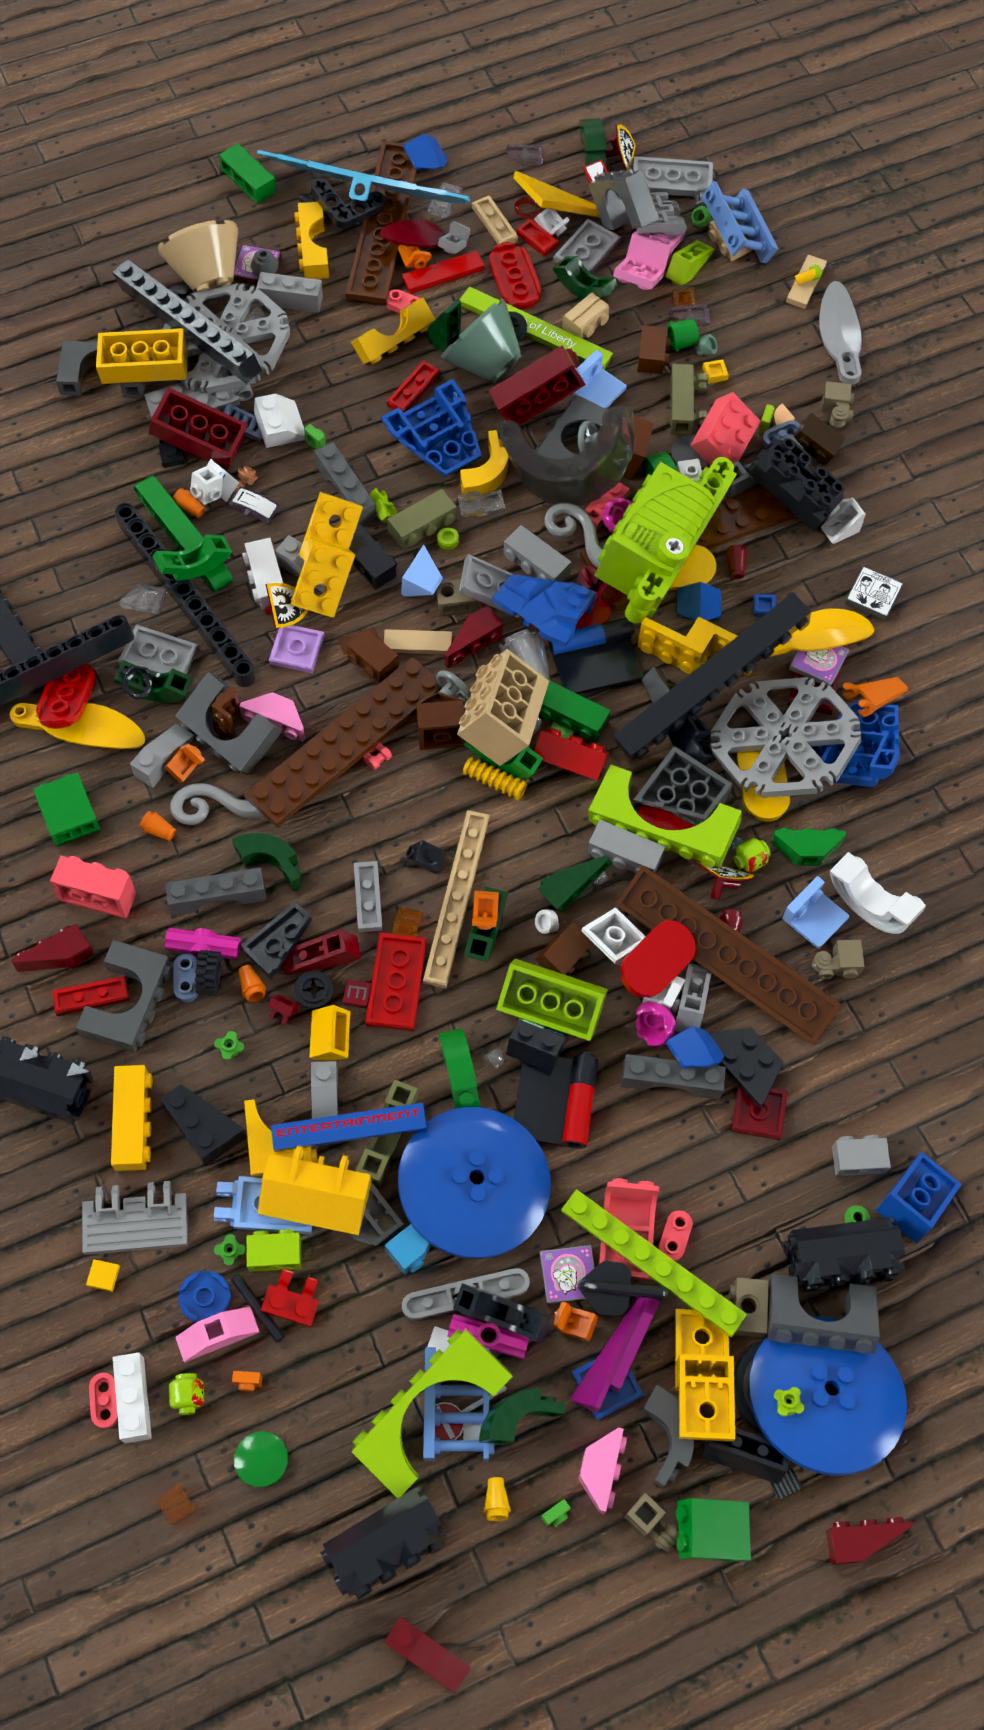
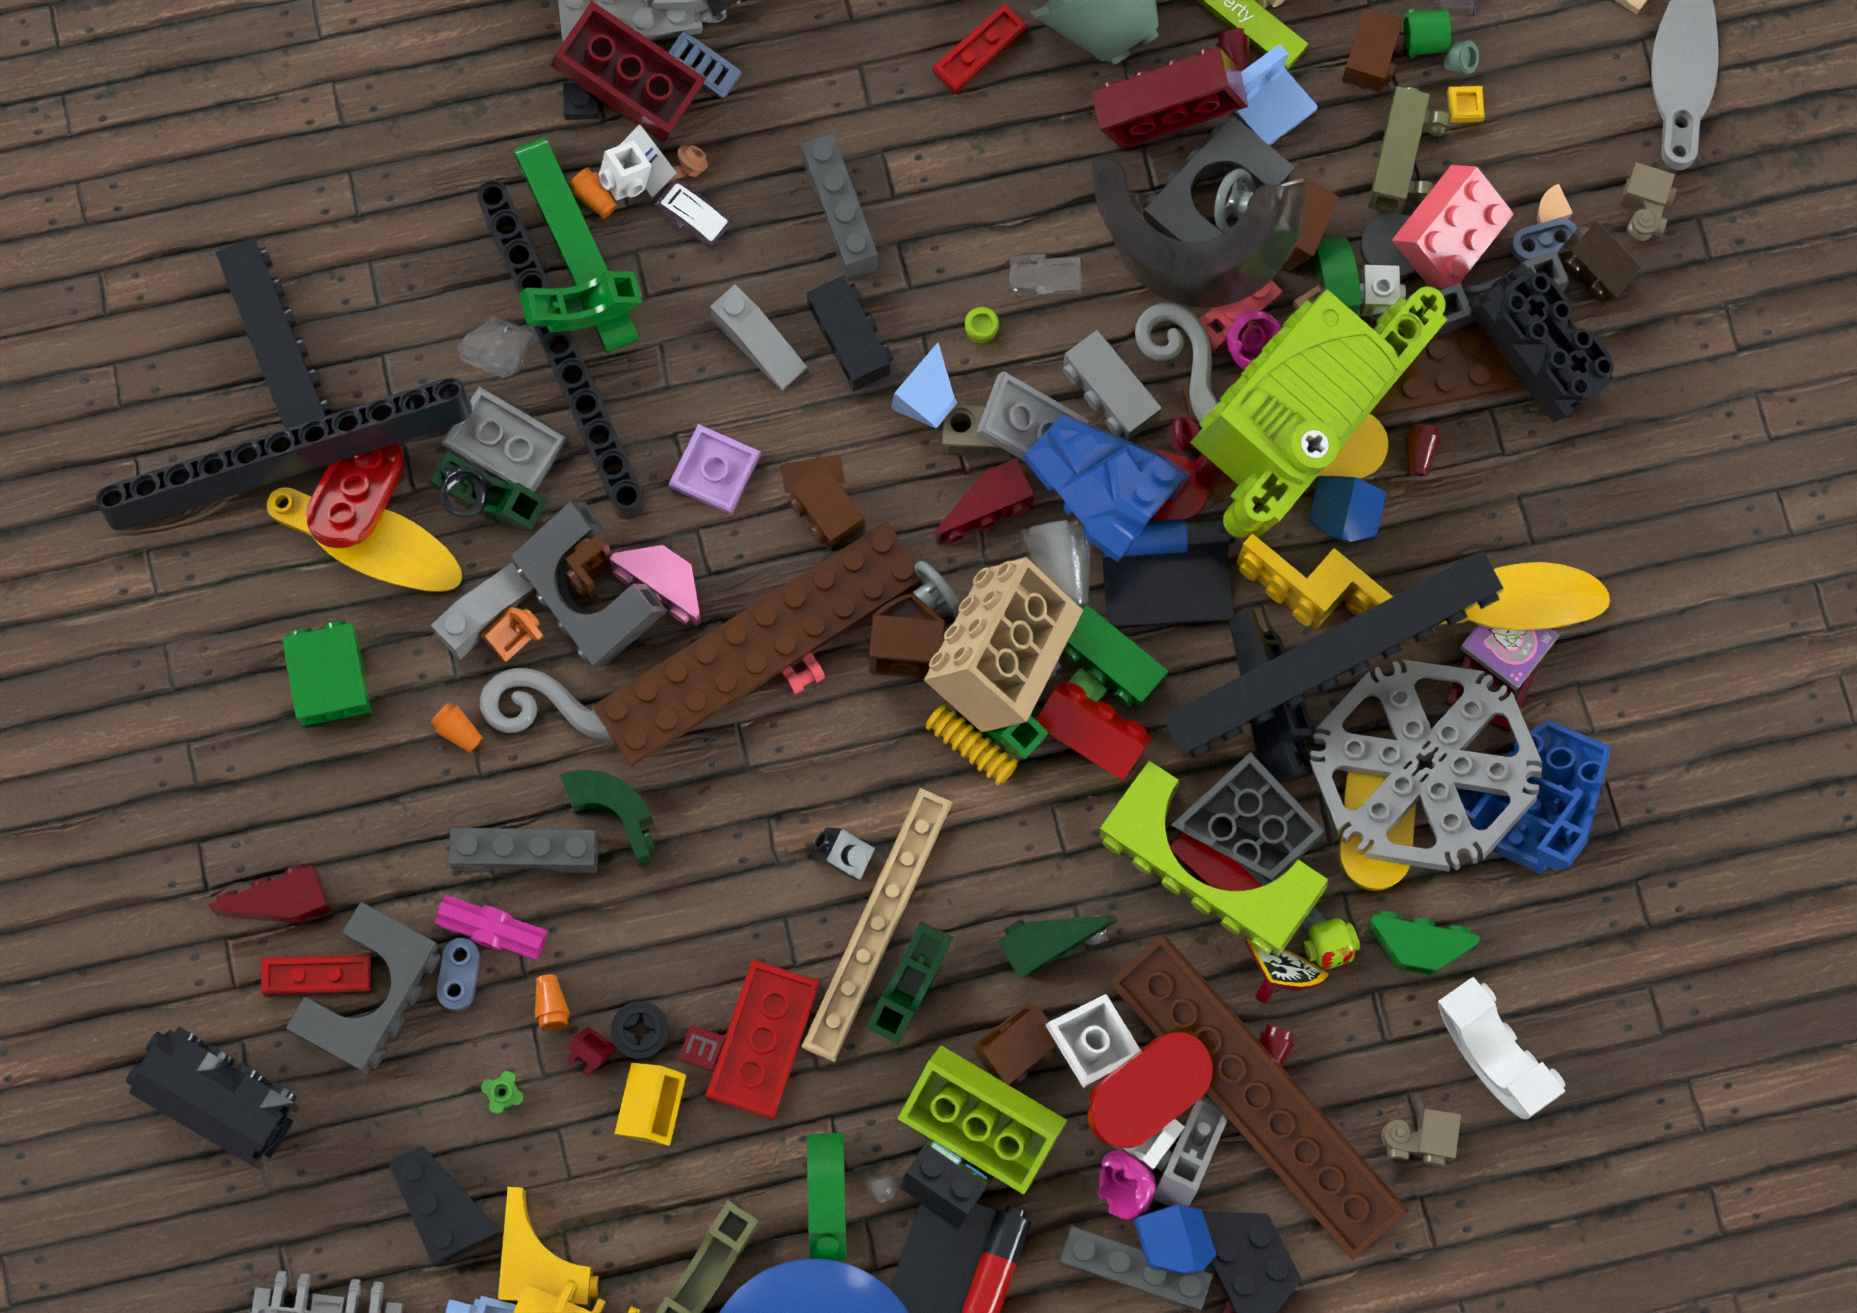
camera: 10 degrees right, 10 degrees up
coral brick [50,856,137,919] -> none
yellow brick [111,1065,153,1171] -> none
black tyre [195,950,222,995] -> none
black wing [240,901,312,980] -> none
white brick [242,538,283,610] -> none
white slope [254,394,305,448] -> none
shield [265,583,308,628] -> none
blue tile [271,1103,427,1152] -> none
dark red slope [283,929,361,975] -> none
yellow bracket [291,492,363,618] -> none
bright green plate [304,424,326,450] -> none
light grey slope [311,1061,339,1143] -> none
light grey plate [354,861,382,932] -> none
lime plate [370,488,398,523] -> none
blue wedge [381,379,482,477] -> none
tan tile [384,629,452,655] -> none
olive brick [387,489,457,550] -> none
clear orange slope [393,907,423,937] -> none
yellow arch [460,430,509,500] -> none
orange bracket [472,891,499,930] -> none
white tile [535,909,559,934] -> none
light grey brick [587,820,665,874] -> none
blue tile [753,594,776,617] -> none
lime tile [758,404,775,435] -> none
light blue bracket [782,876,849,949] -> none
white slope [820,498,866,544] -> none
orange flag [842,677,908,717] -> none
tile [845,566,904,621] -> none

